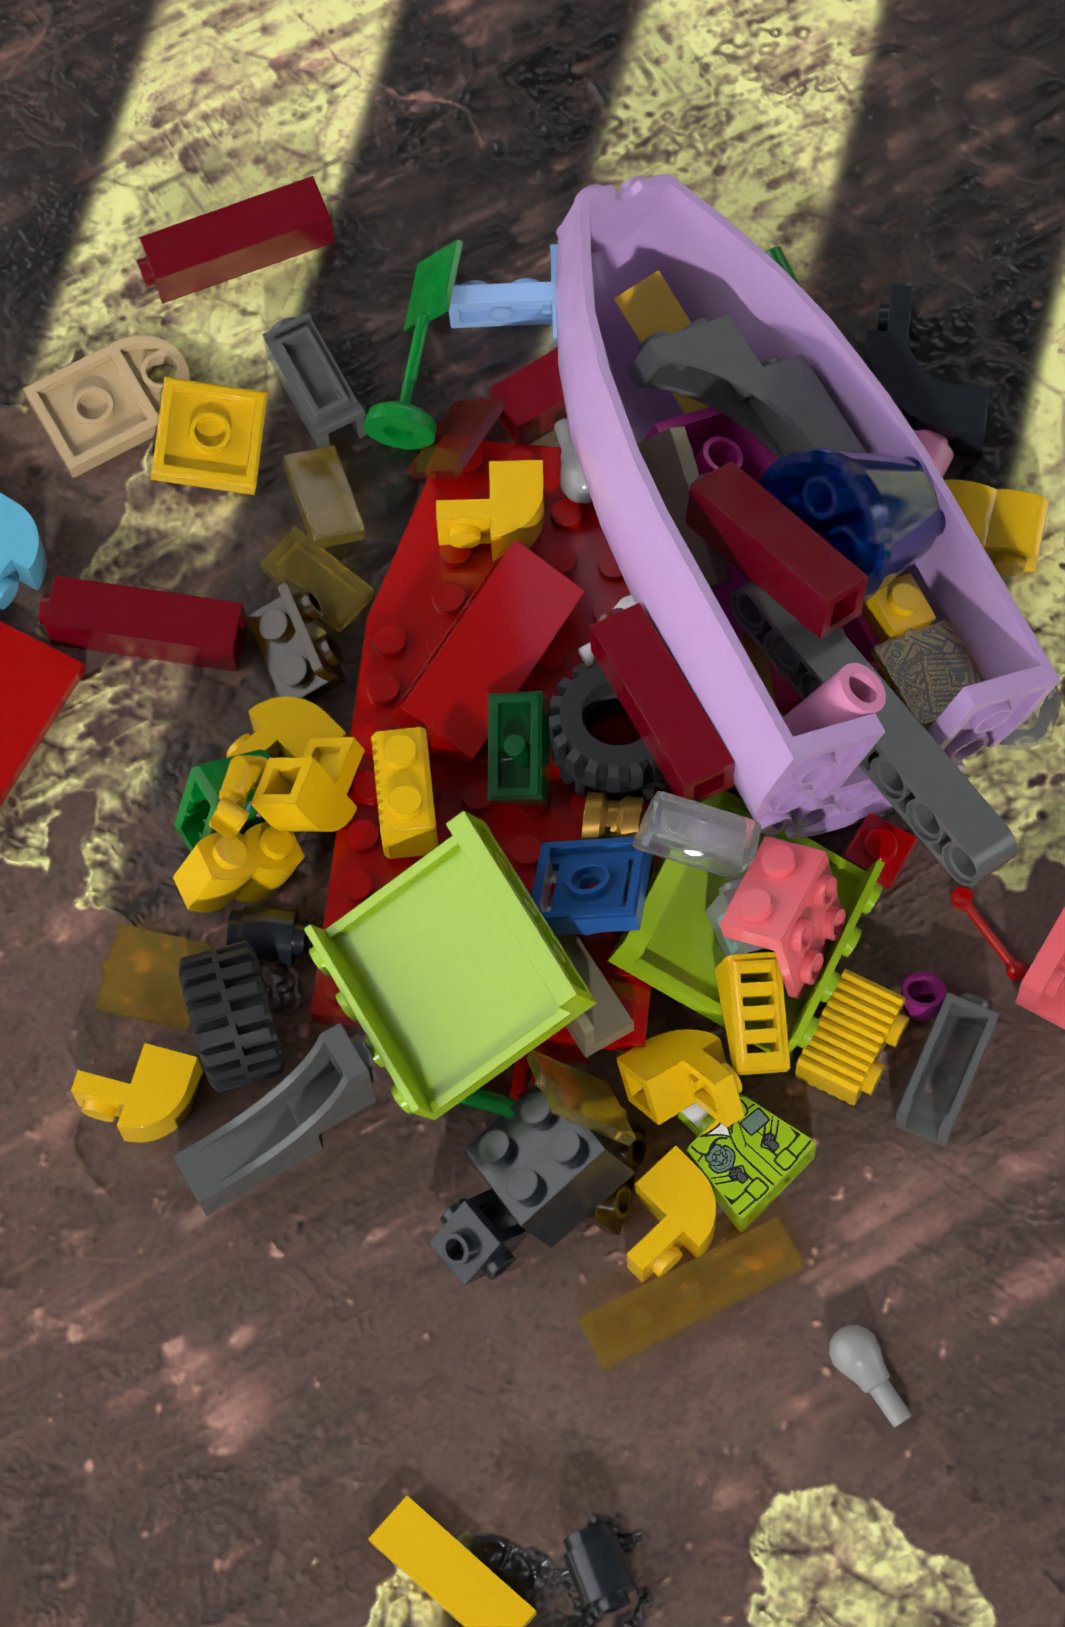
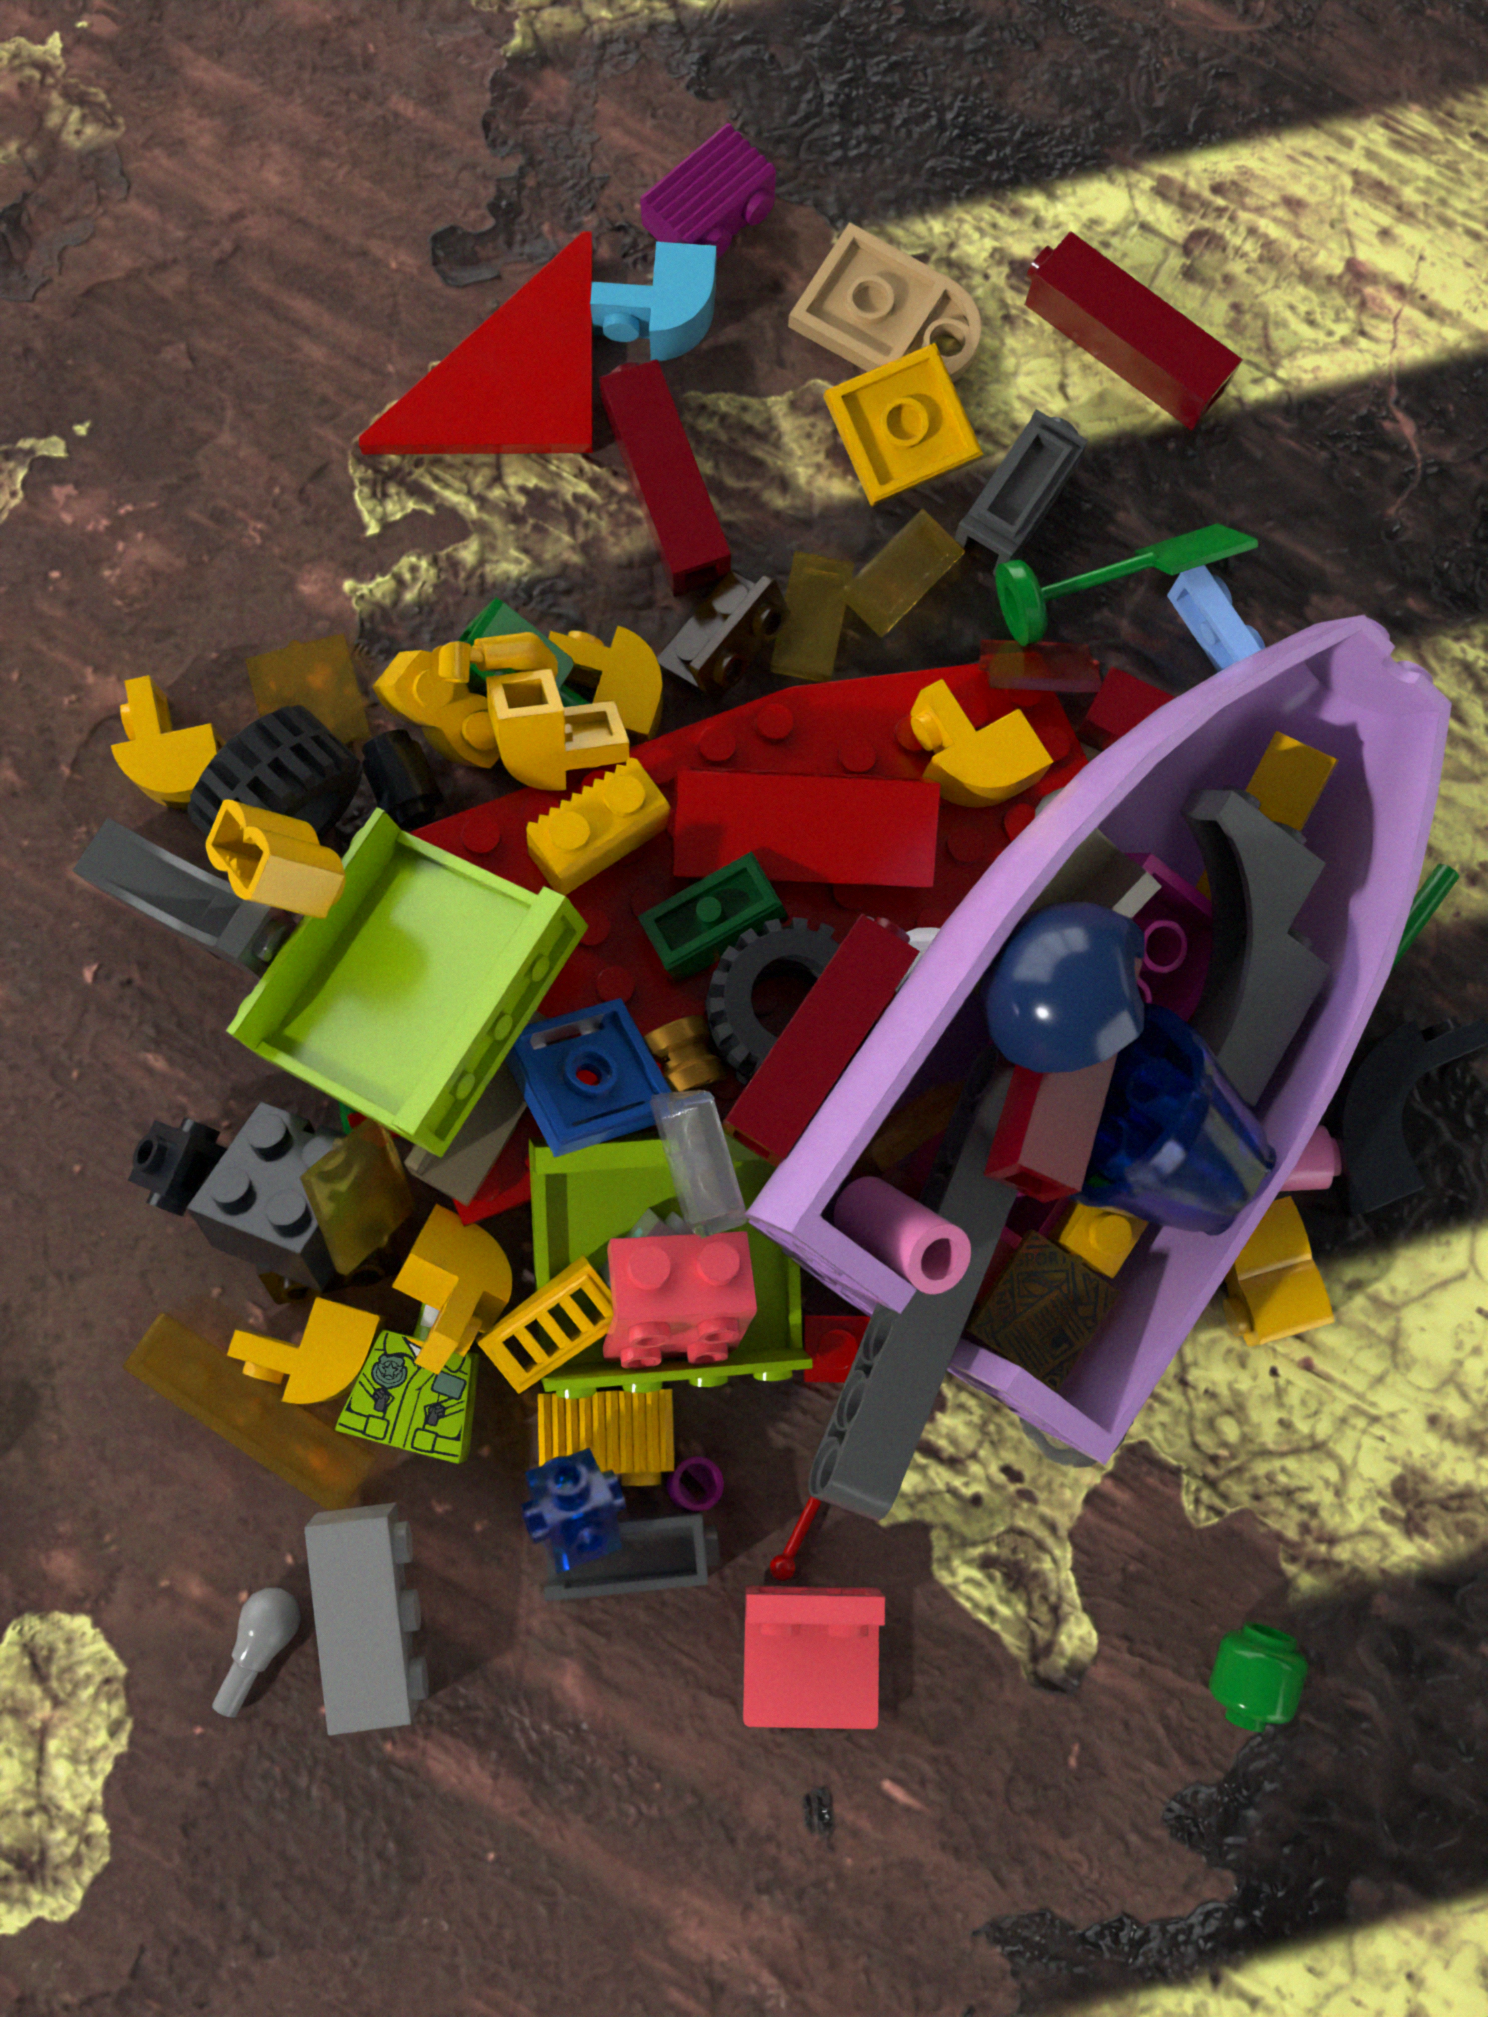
camera: 50 degrees right, 10 degrees up
none -> yellow brick [206,799,346,919]
none -> light grey brick [304,1502,429,1735]
none -> clear blue brick [520,1447,625,1574]
none -> dark blue cylinder [979,902,1145,1073]

